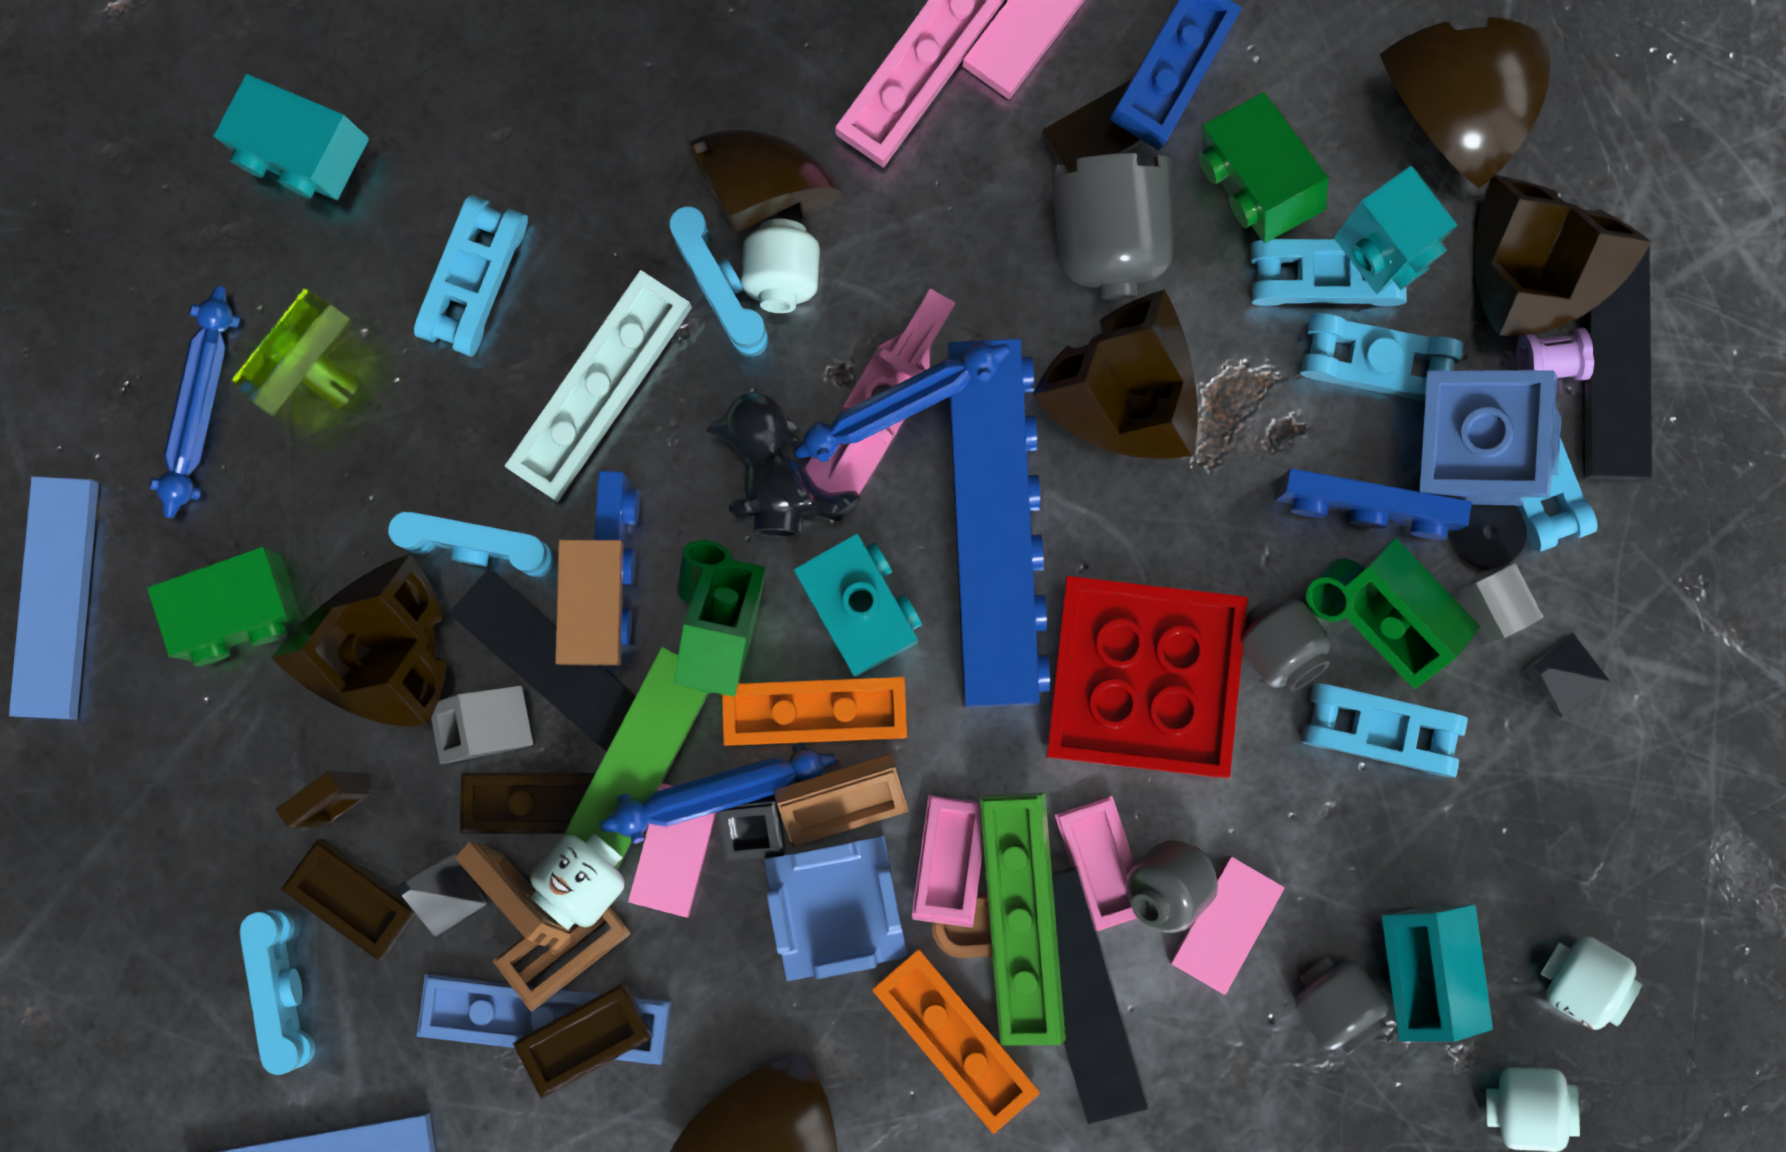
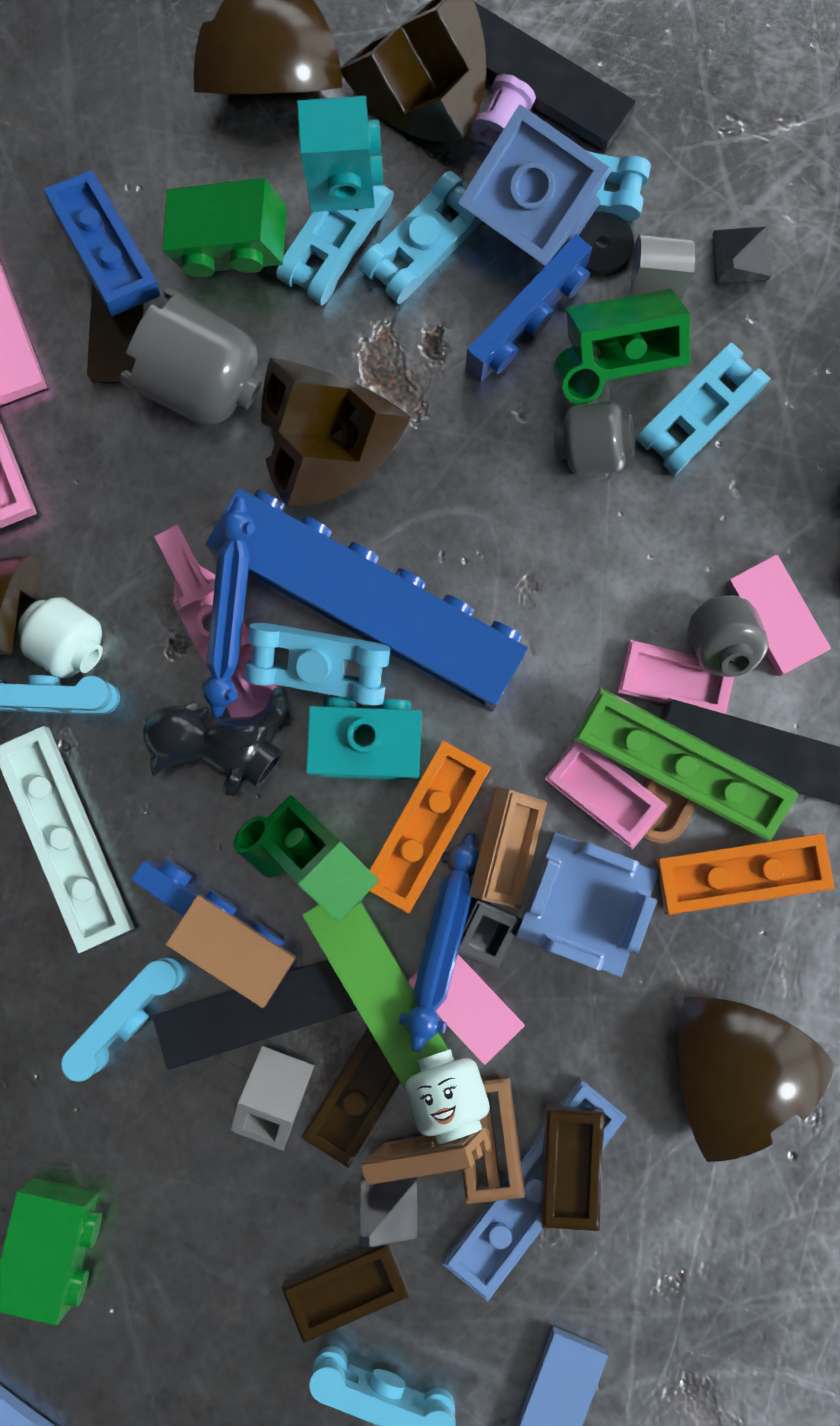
camera: 60 degrees left, 0 degrees up
dark brown brick [271,554,446,727] -> none
dark brown tile [275,771,372,828] -> none
red plate [1045,576,1248,779] -> none
none -> medium azure plate [244,623,390,705]

